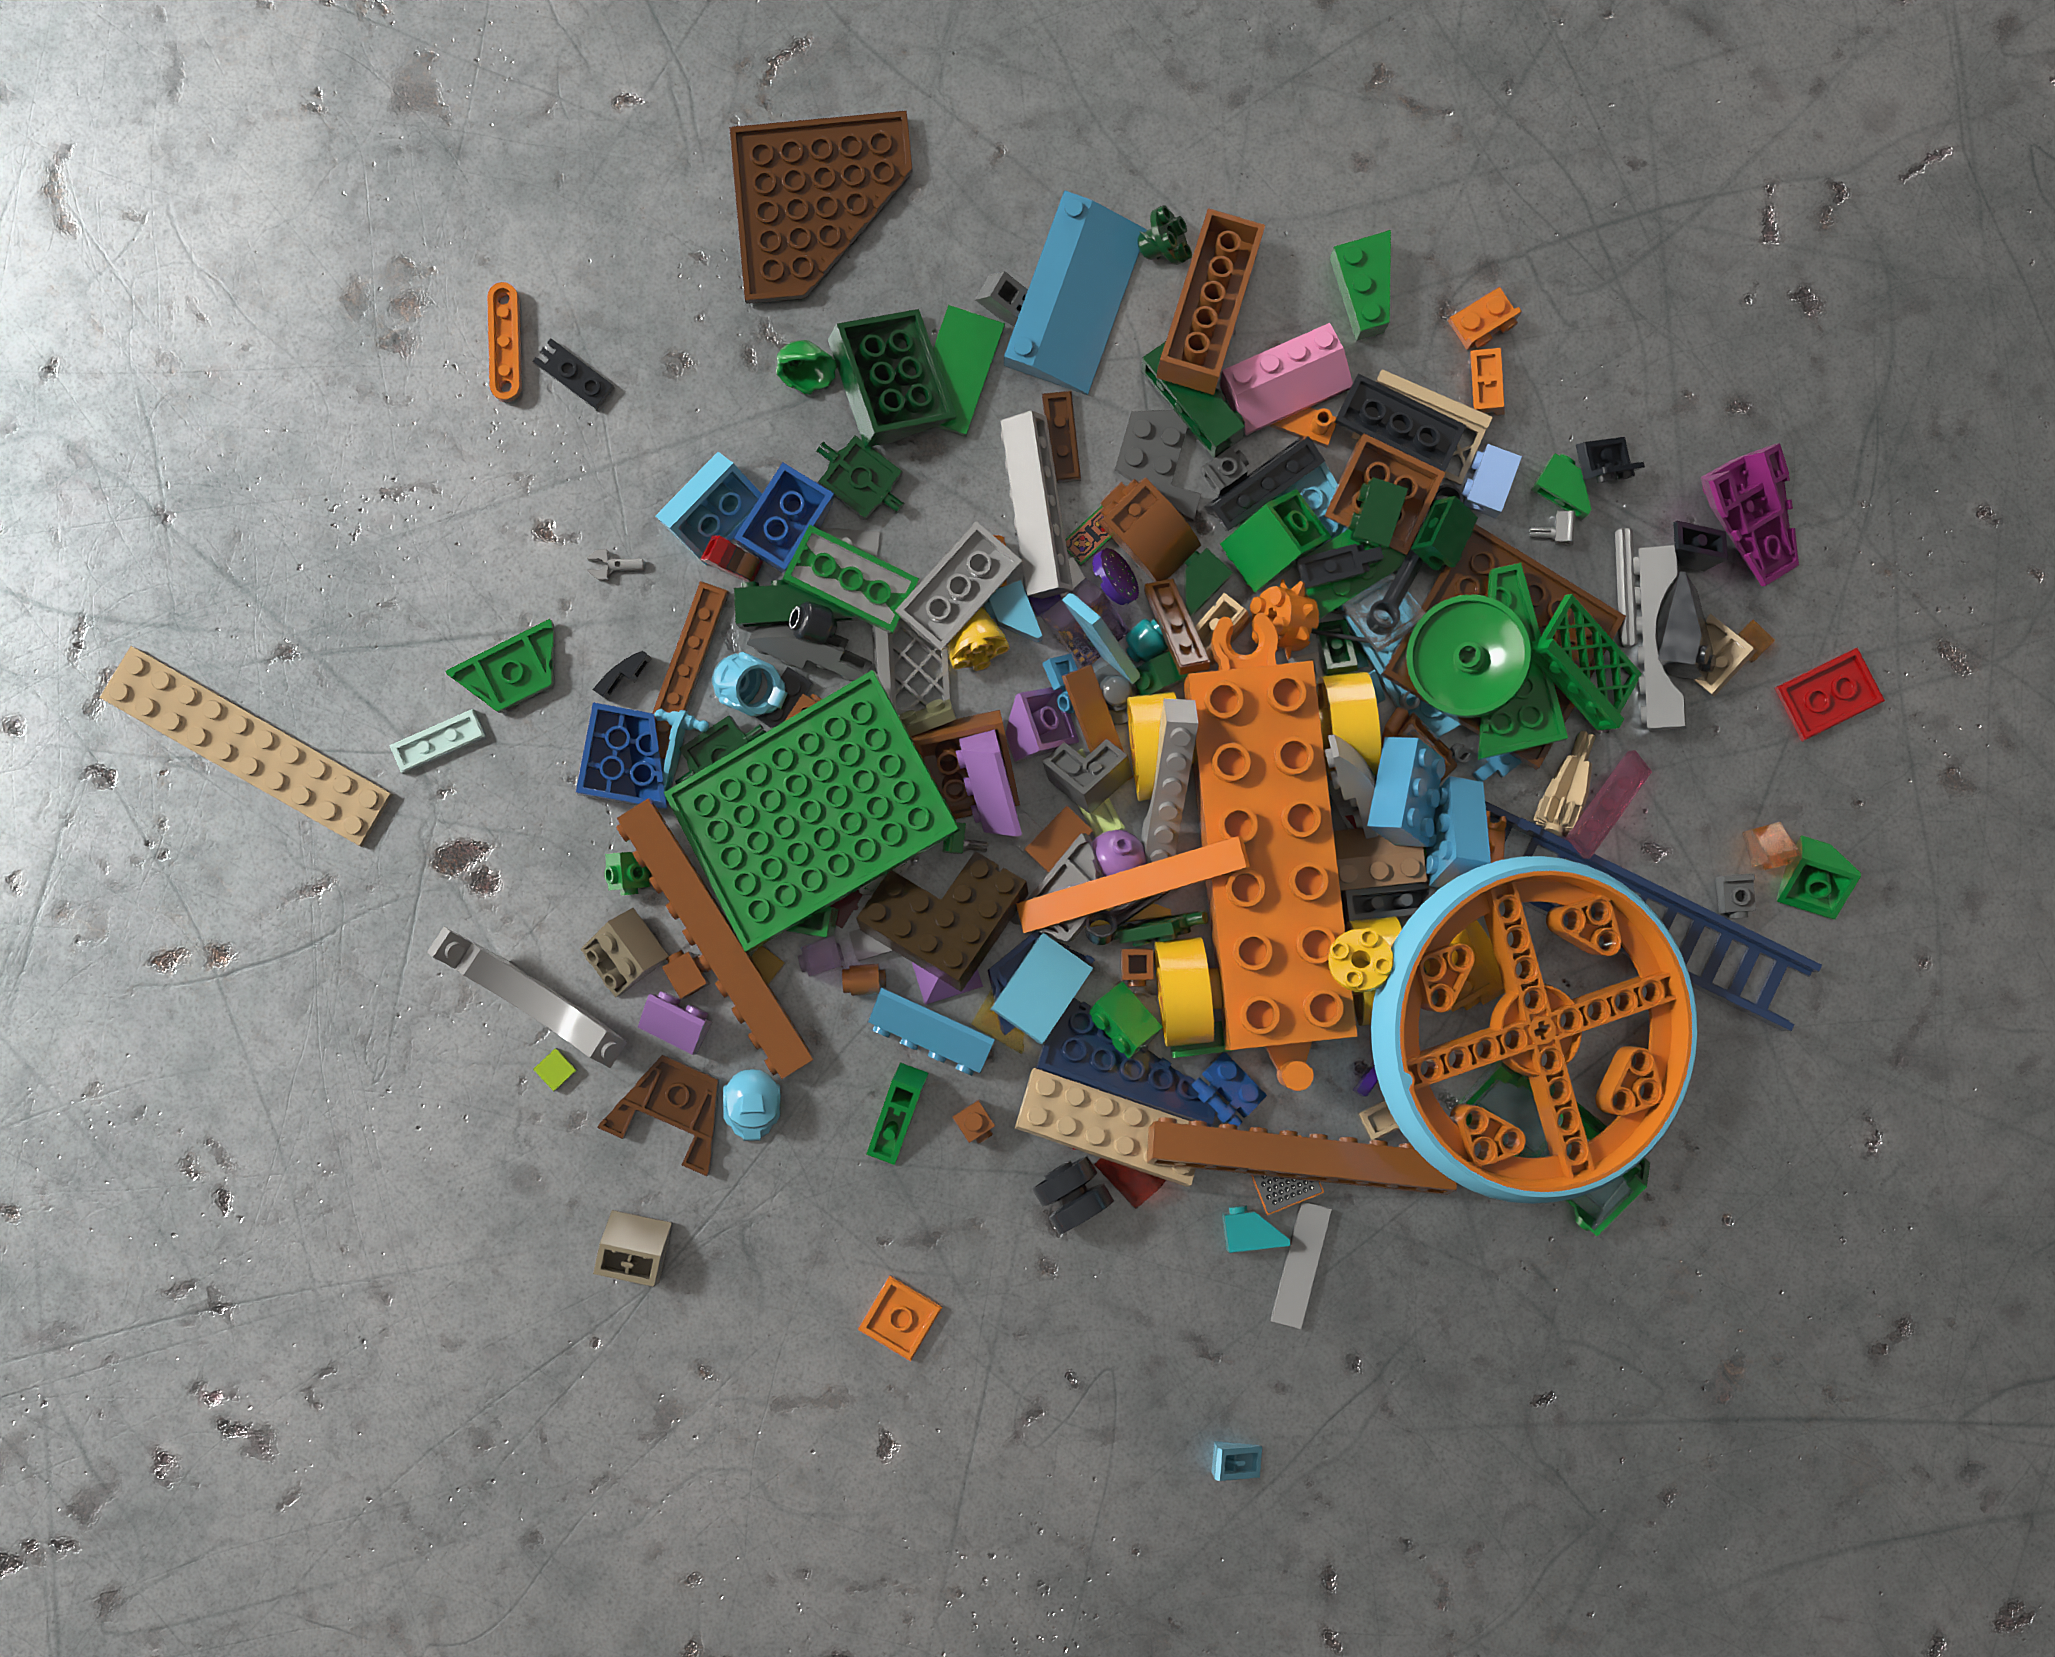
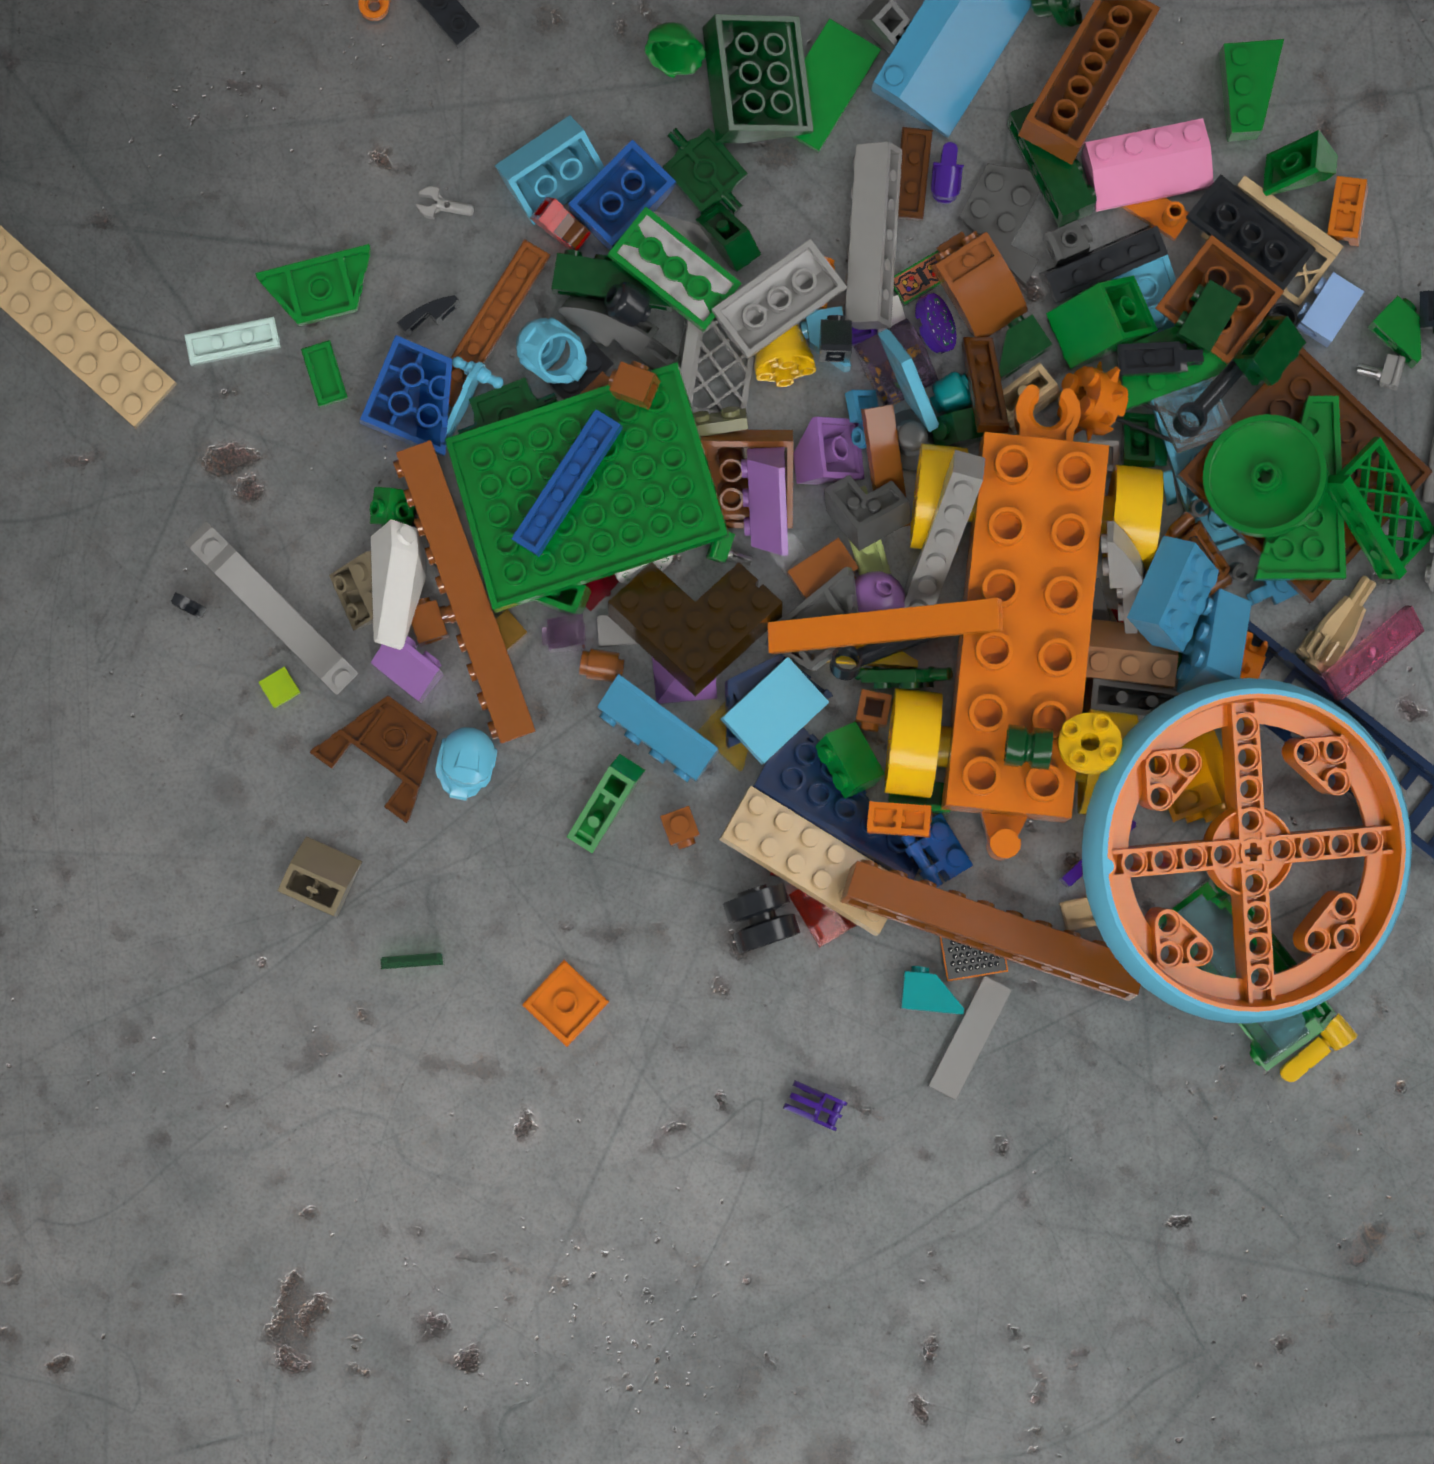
camera: 10 degrees right, 0 degrees up
medium azure slope [1212,1441,1262,1481] -> none
orange bracket [1448,287,1522,350] -> none
none -> black tile [171,592,207,618]
none -> green tile [301,340,348,408]
none -> white wedge [371,519,426,650]
none -> clear green tile [380,953,445,970]
none -> blue plate [511,409,623,557]
none -> dark orange brick [609,361,661,410]
none -> dark green slope [695,202,762,272]
none -> dark purple arm [783,1080,848,1131]
none -> black slope [819,315,852,363]
none -> orange hinge [867,801,933,838]
none -> dark purple arm [931,142,964,205]
none -> dark green wheel [1004,724,1053,770]
none -> green slope [1263,130,1338,196]
none -> yellow piece [1280,1013,1358,1082]

